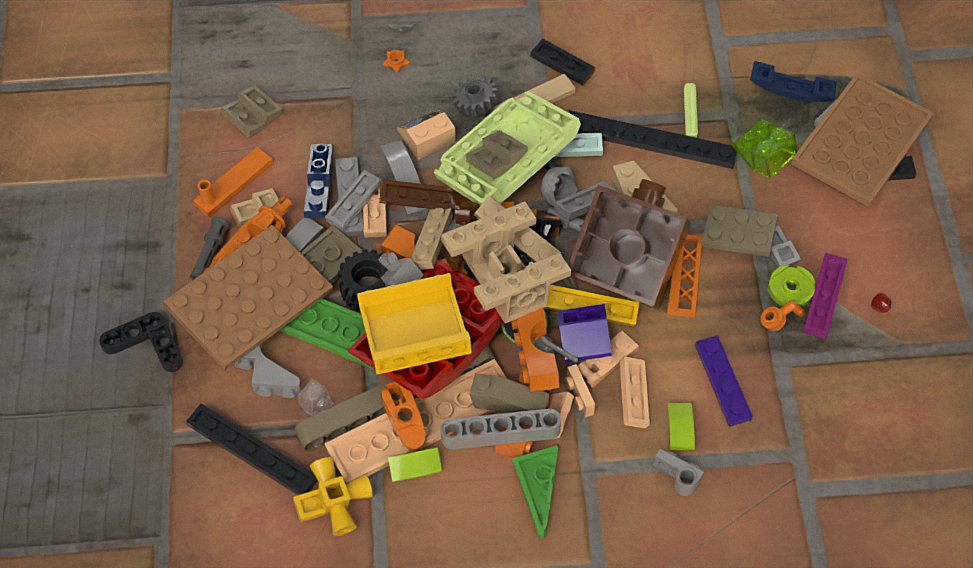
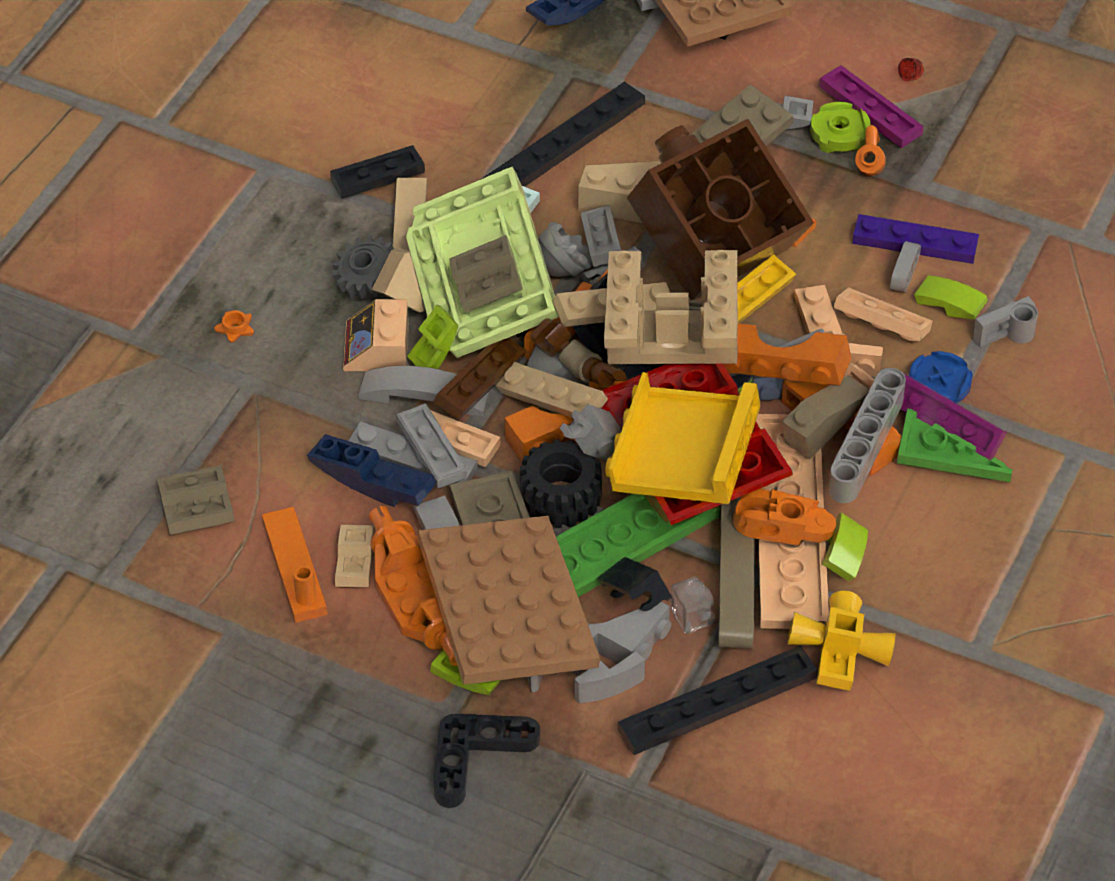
camera: 60 degrees left, 10 degrees down
dark grey pin [190,216,231,280] -> none
slope [558,304,612,363] -> none
yellowish green axle [684,83,698,138] -> none
clear neon green slope [732,119,798,178] -> none
none -> tan slope [372,248,425,313]
none -> lime slope [407,305,458,369]
none -> light grey slope [574,651,645,703]
none -> black hinge [597,557,672,611]
none -> light grey beam [890,241,921,293]
none -> magenta plate [900,373,1007,460]
none -> blue tile [909,351,973,403]

